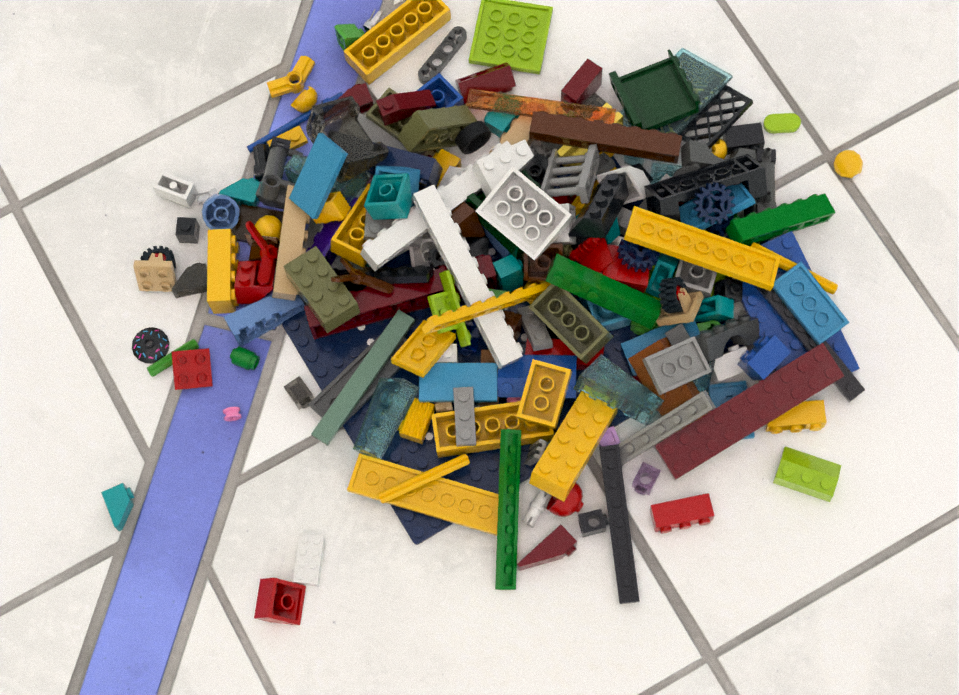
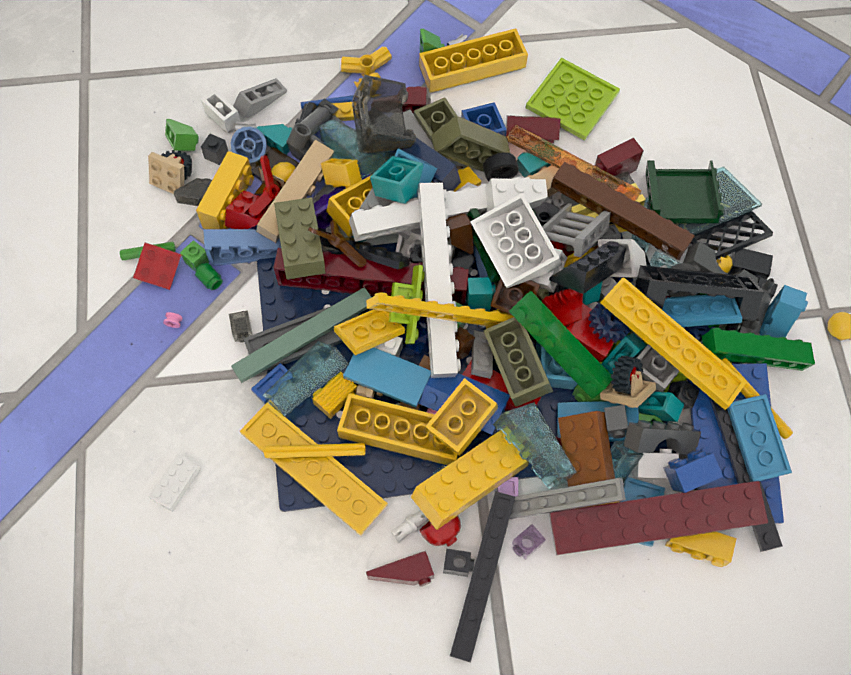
camera: 15 degrees right, 5 degrees down
teal slope [101,483,134,531] -> none
black dish [132,327,170,364] -> none
red slope [254,578,306,626] -> none
dark azure tile [289,133,348,219] -> none
dark red slope [376,89,436,126] -> none
dark grey beam [418,26,467,84] -> none
light grey plate [453,387,476,447] -> none
green plate [495,429,521,590] -> none
light grey tile [524,439,547,466] -> none
light grey plate [642,336,712,395] -> none
red brick [650,493,715,534] -> none
dark blue gear [692,182,735,225] -> none
lime tile [763,113,801,134] -> none
lime slope [773,446,841,502] -> none
none -> bright green slope [165,119,199,151]
none -> bright green brick [180,240,209,272]
none -> light grey slope [233,78,287,119]
none -> blue plate [251,363,294,404]
none -> dark azure wedge [759,285,808,338]

